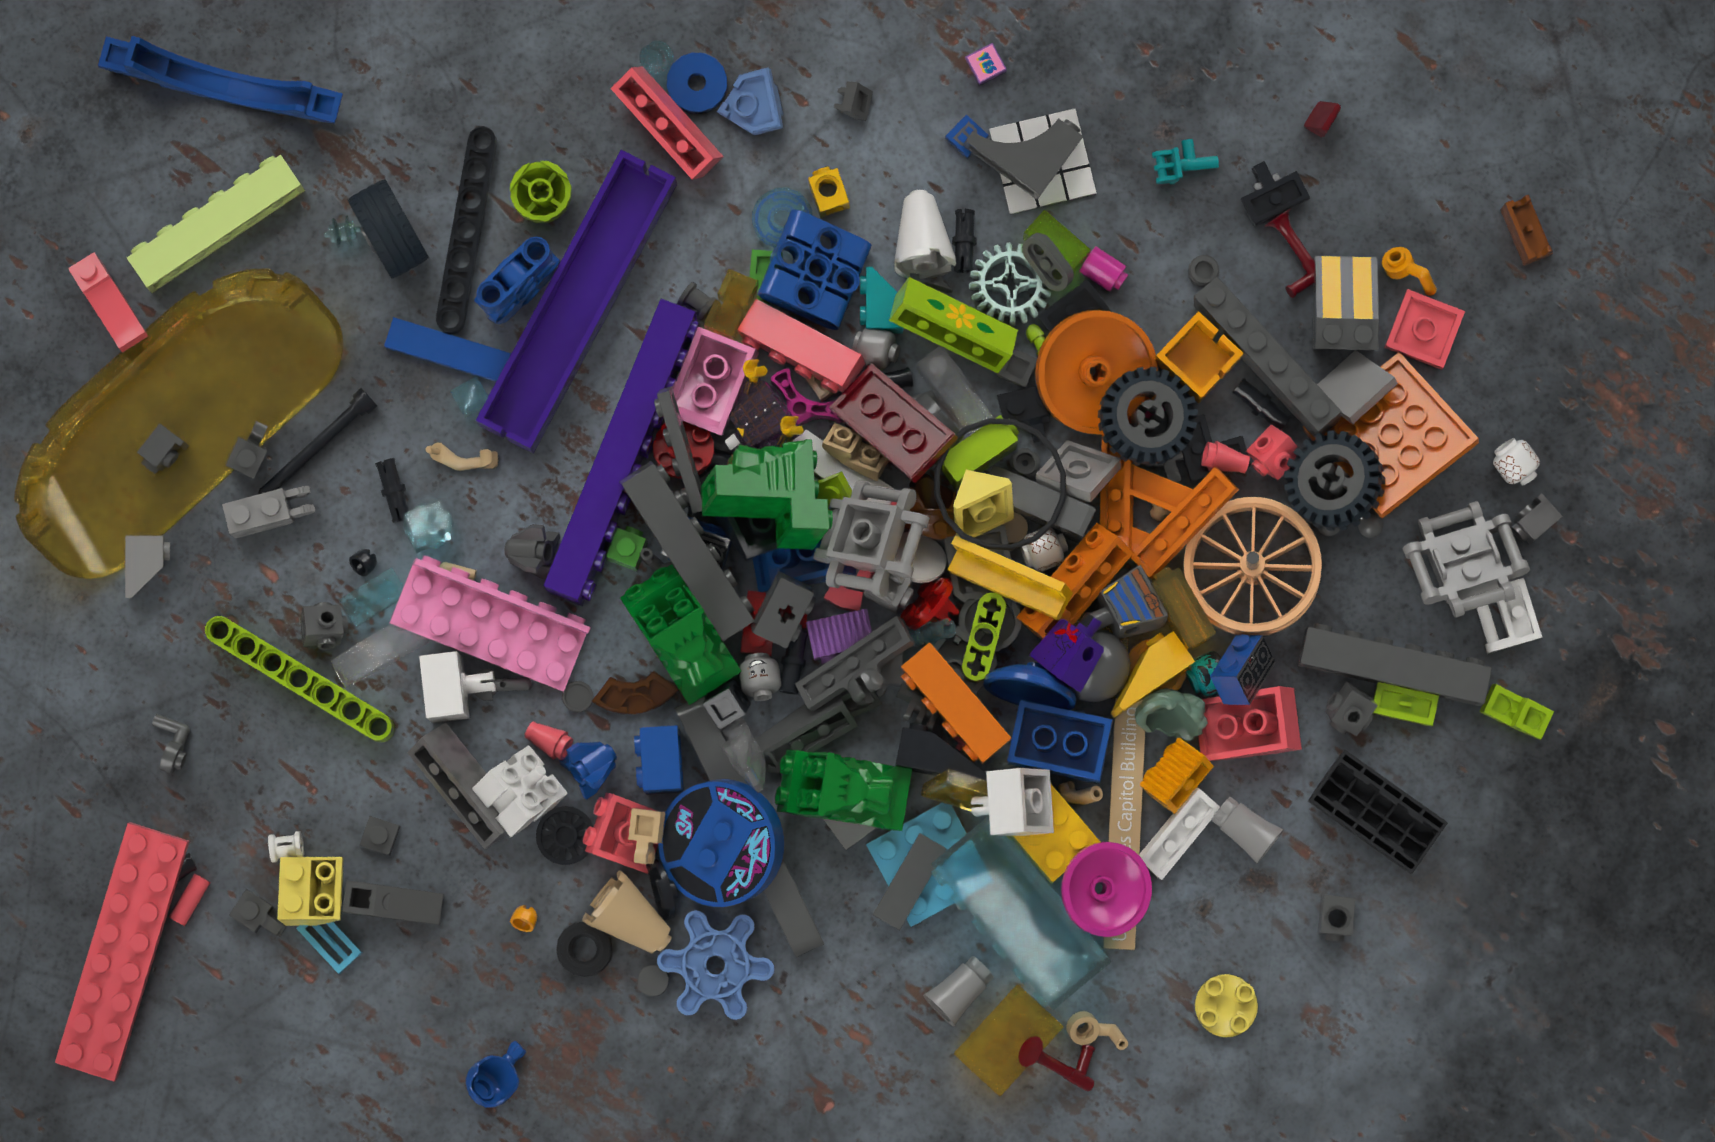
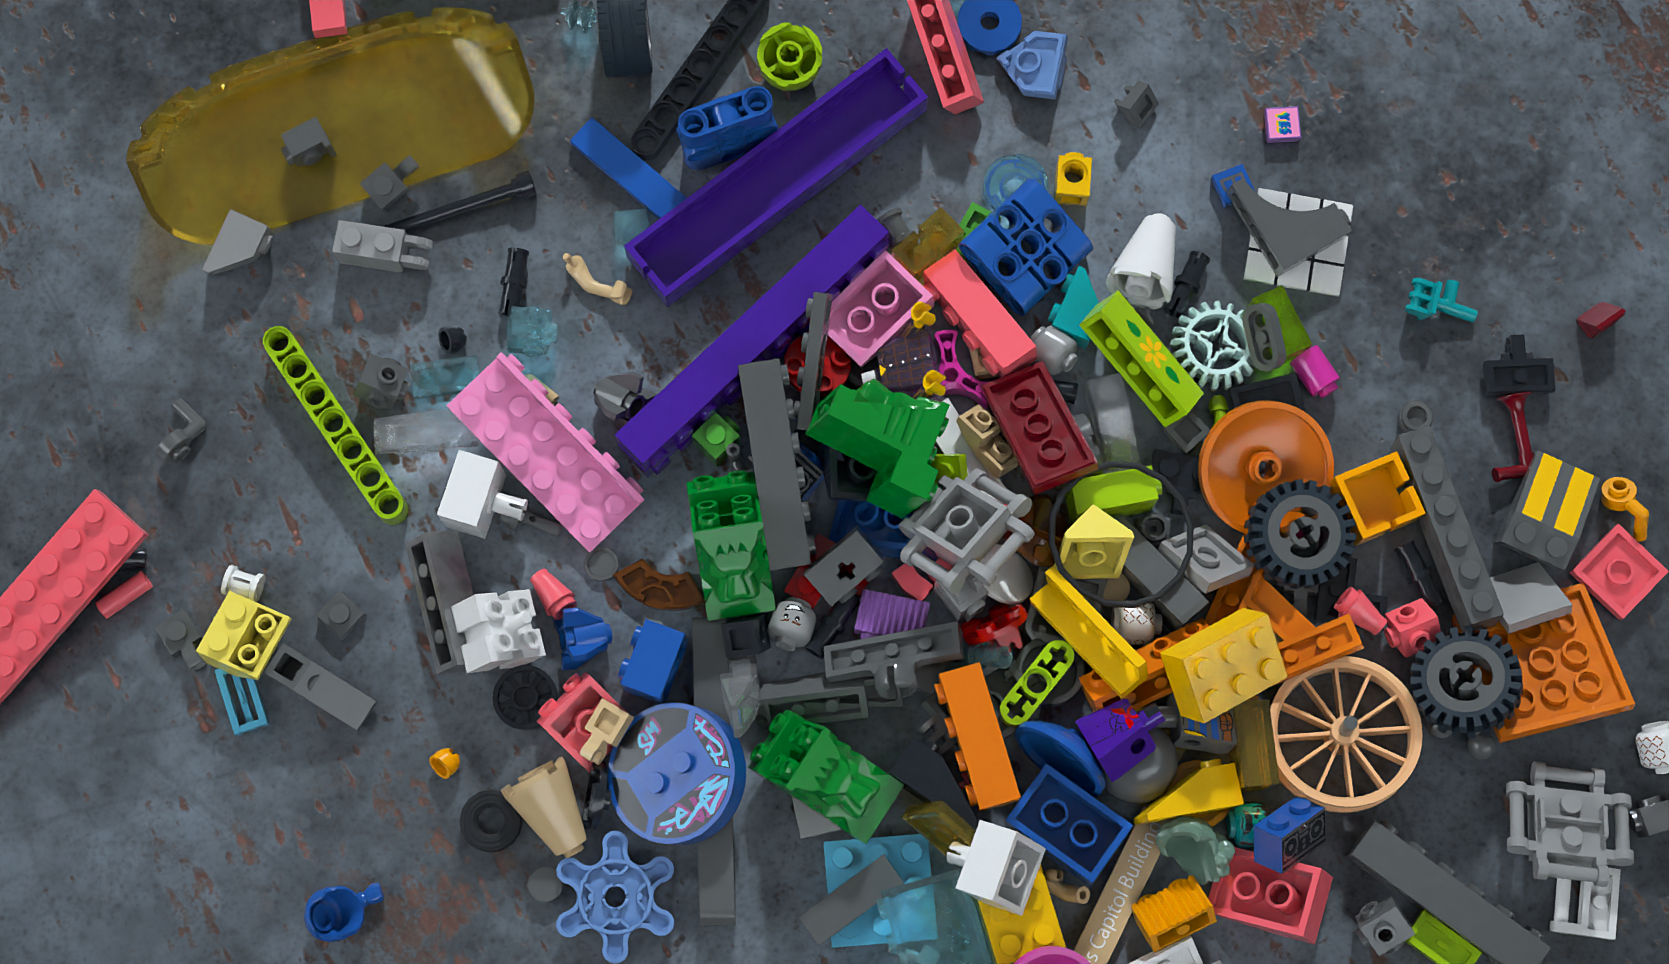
camera: 20 degrees right, 5 degrees down
none -> yellow brick [1160,608,1288,723]

